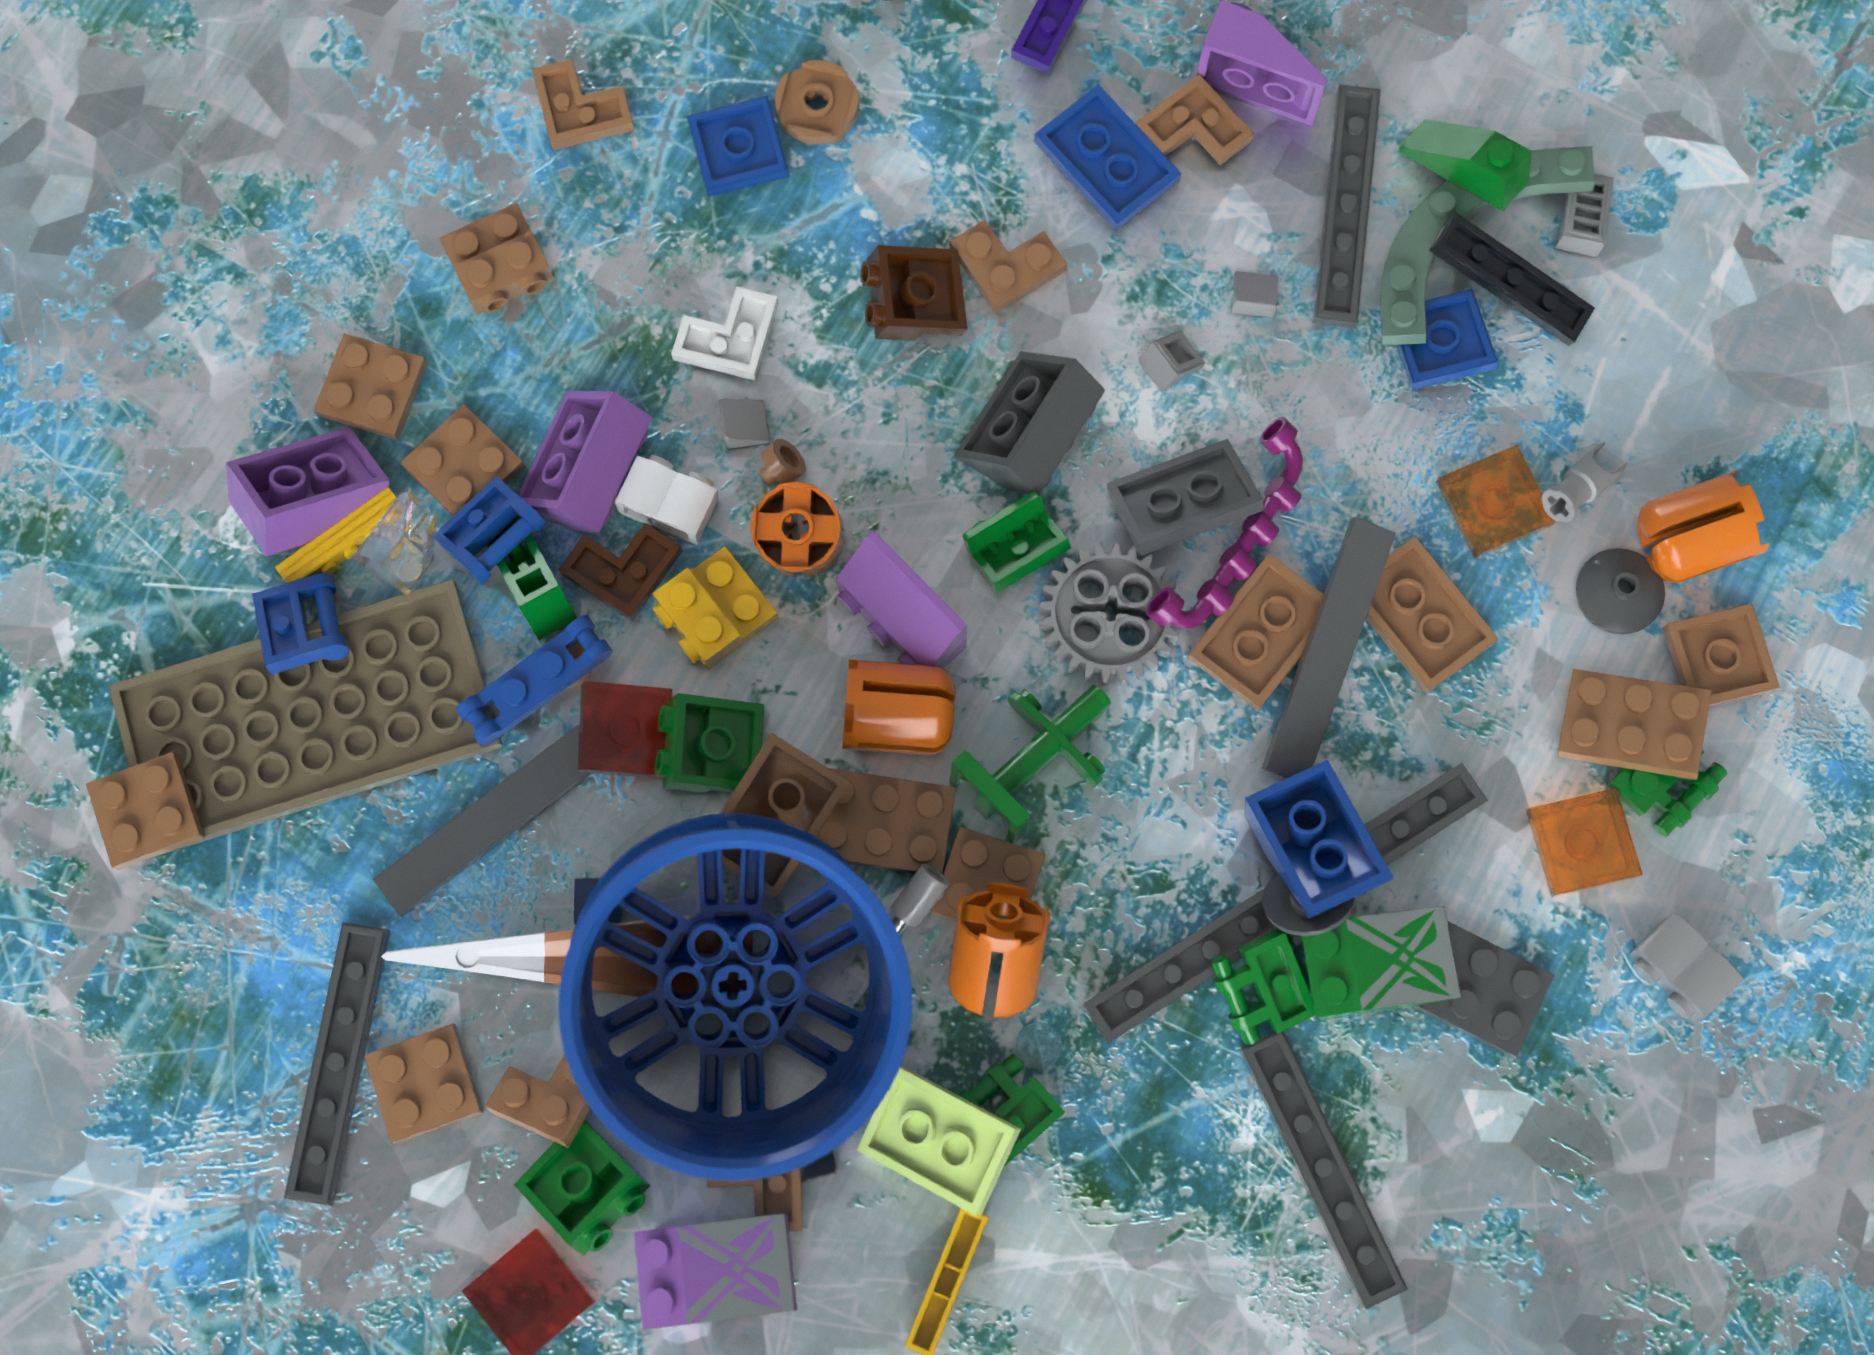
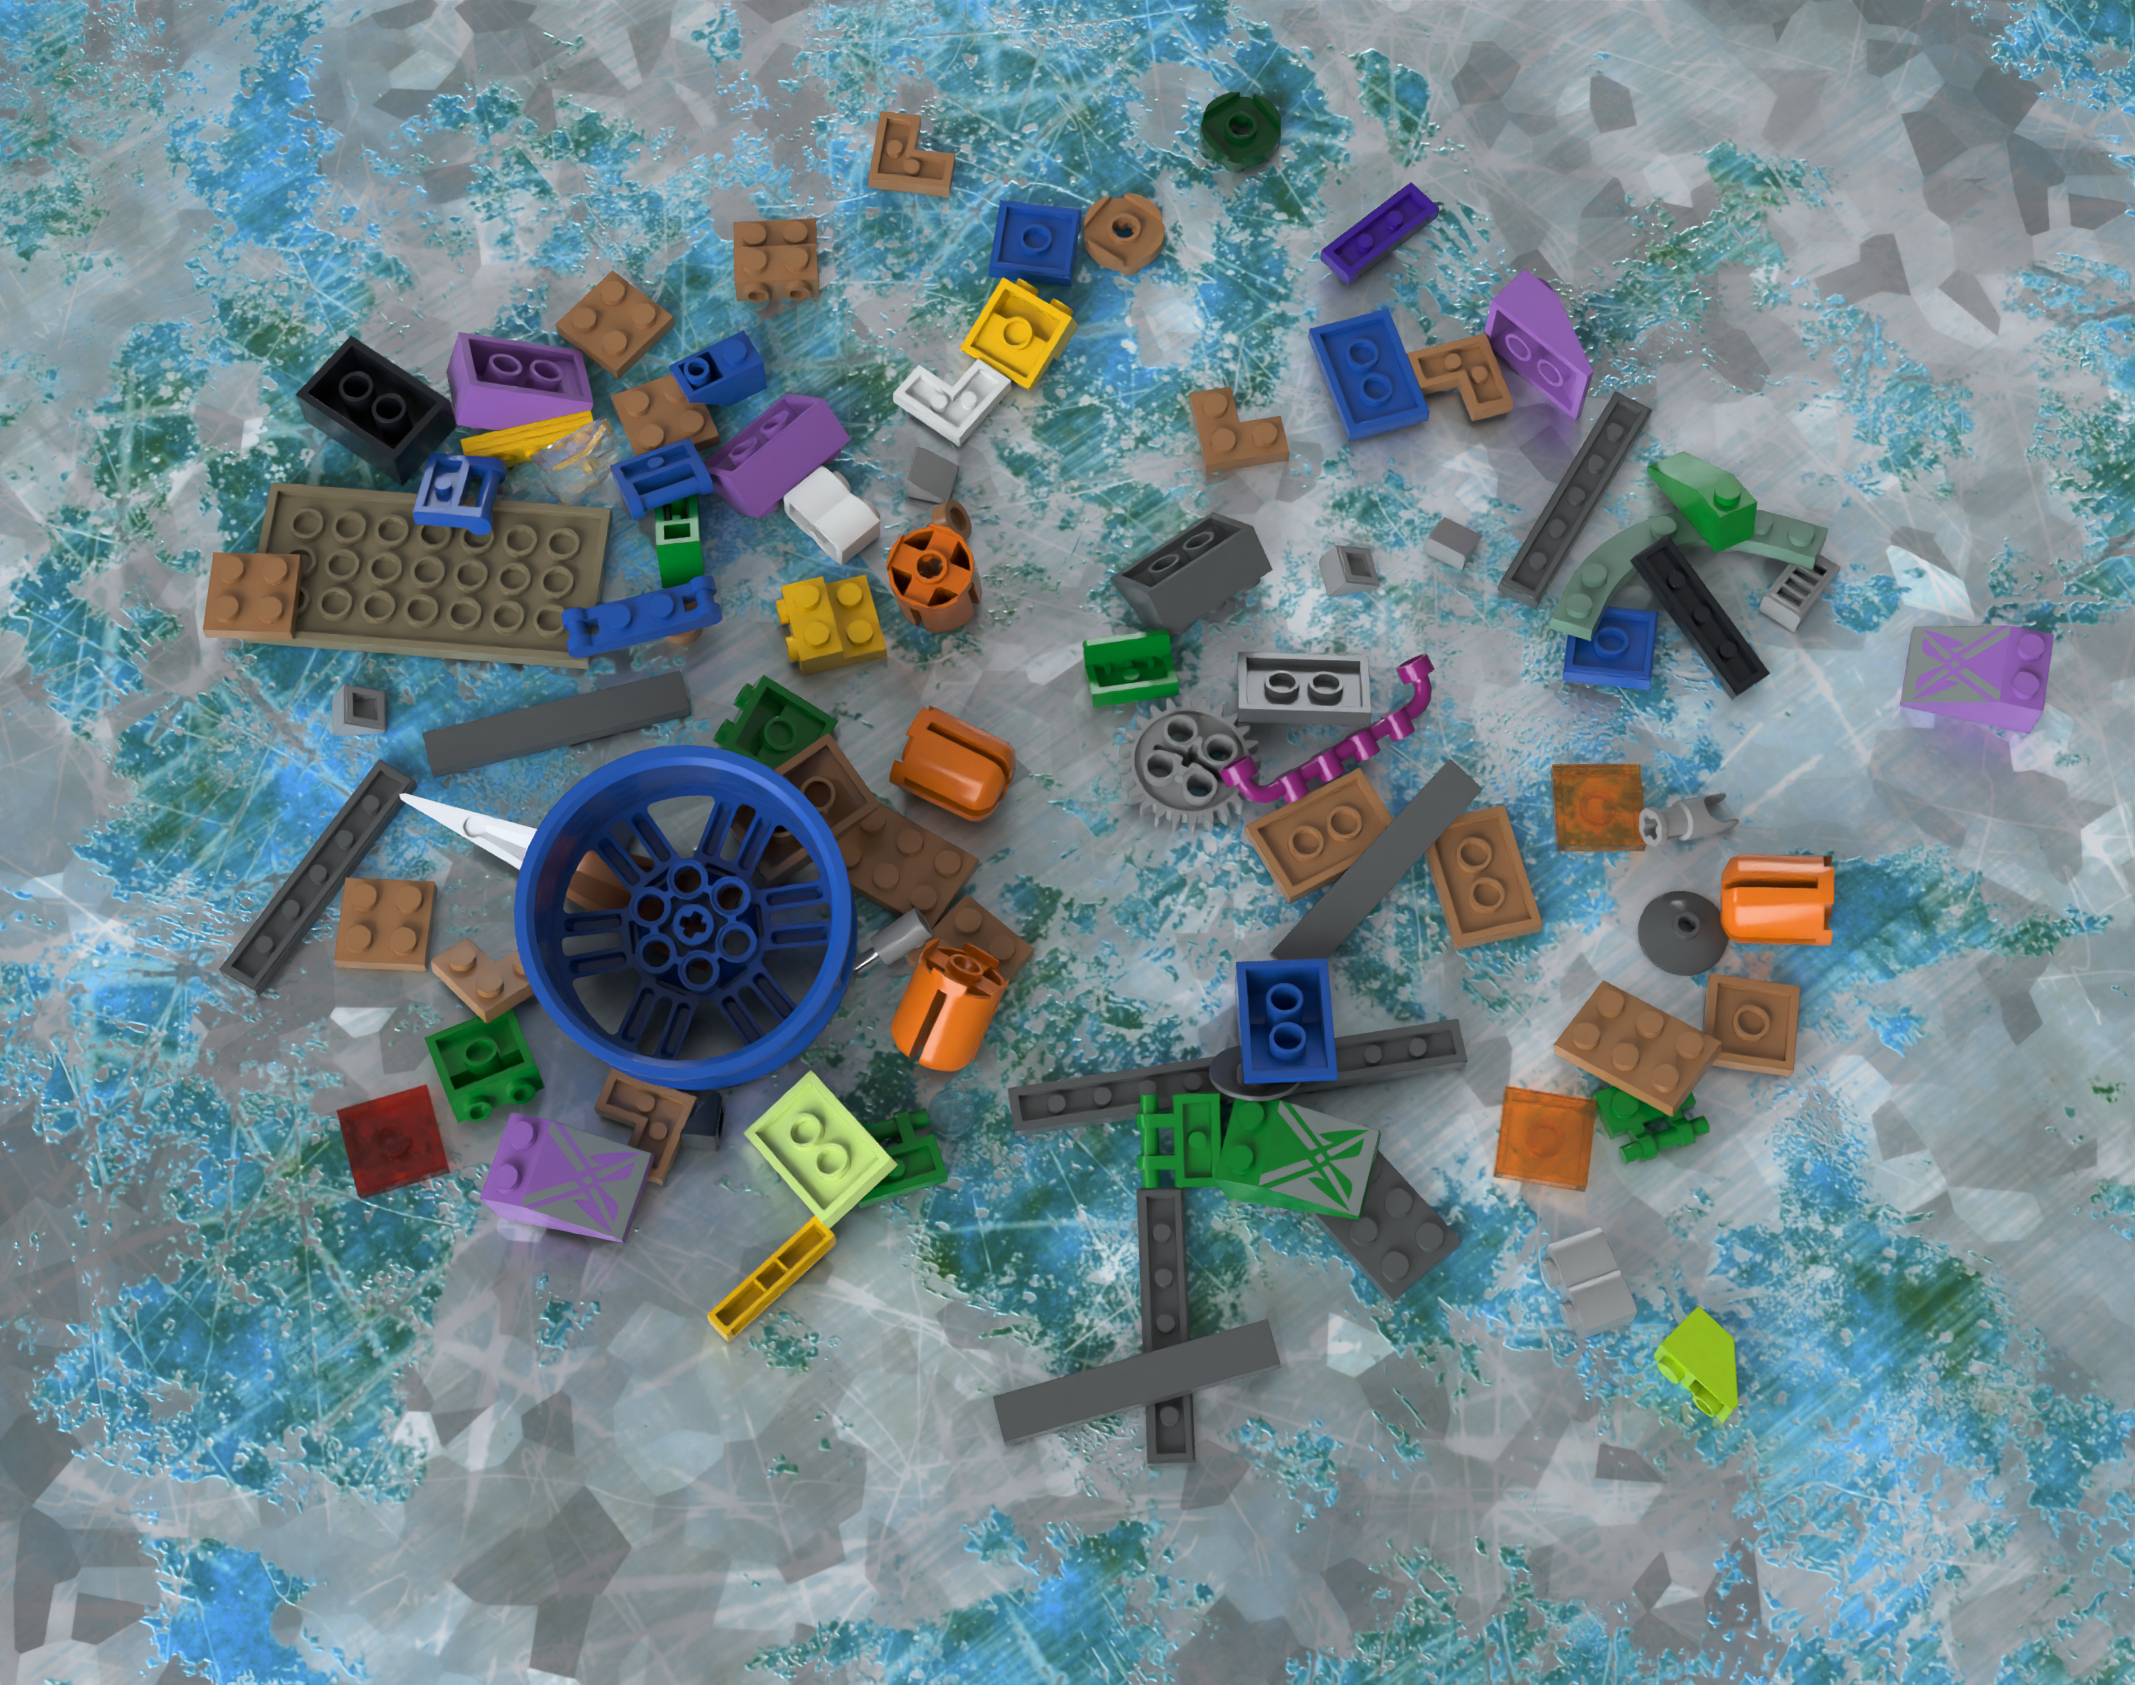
camera: 20 degrees right, 10 degrees down
reddish brown plate [558,523,683,621] -> none
clear red tile [578,681,672,779] -> none
medium lavender slope [836,530,967,668] -> none
reddish brown plate [860,245,967,341] -> none
green piece [949,685,1111,844] -> none
none -> black brick [296,335,457,486]
none -> light grey slope [332,684,386,736]
none -> blue slope [669,330,767,406]
none -> yellow plate [959,277,1079,393]
none -> dark grey tile [993,1319,1282,1446]
none -> lime slope [1653,1305,1738,1423]
none -> medium lavender slope [1900,625,2054,734]

